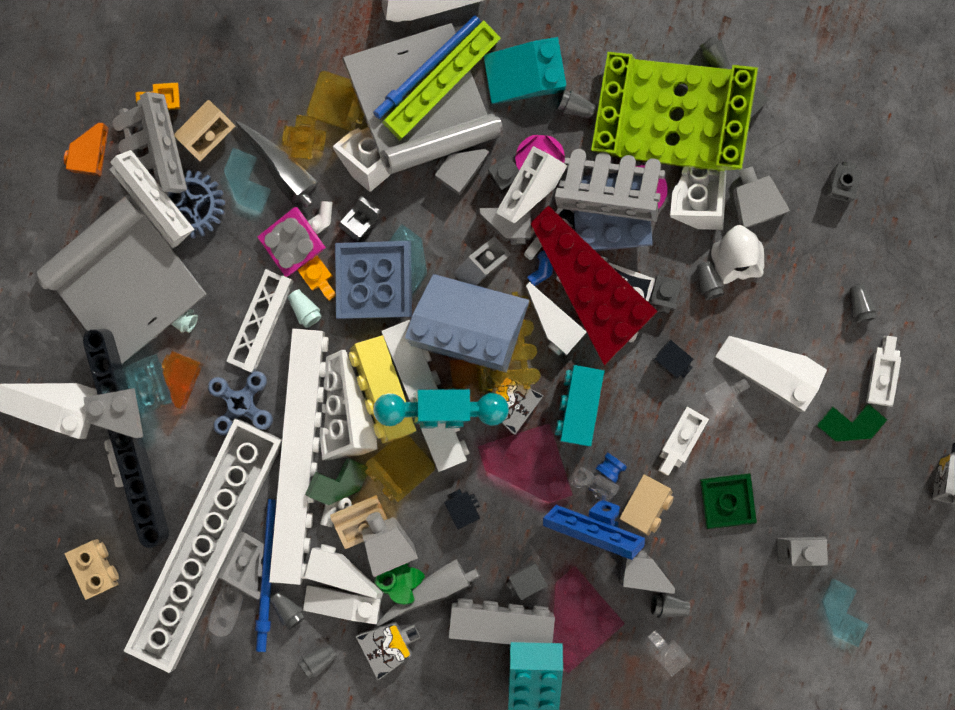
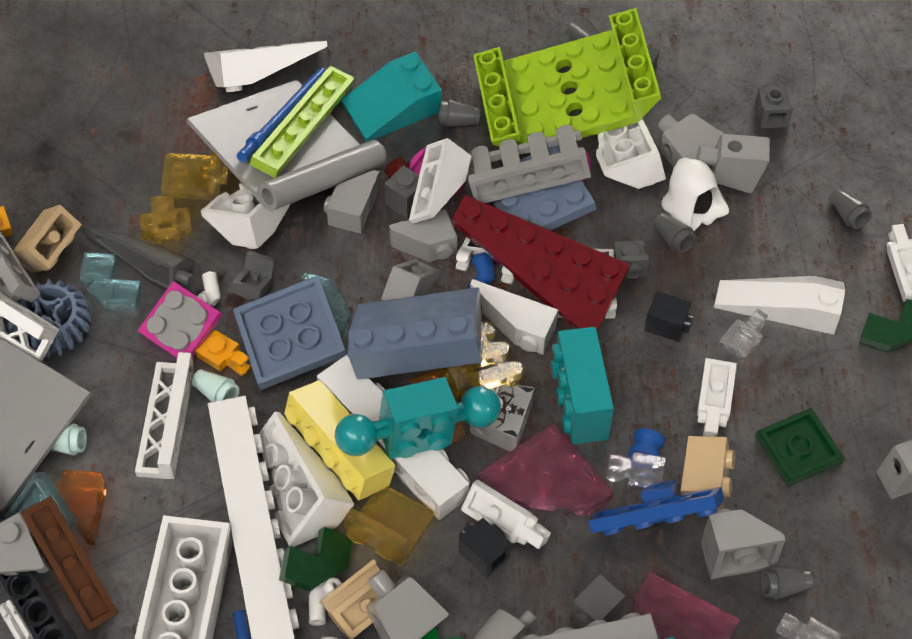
camera: 20 degrees left, 30 degrees down
sand blue gear [208,371,273,436] -> none
none -> reddish brown plate [19,496,118,631]
none -> clear red plate [383,156,410,180]
none -> white hinge [461,480,551,549]
none -> light grey torso [696,134,770,194]

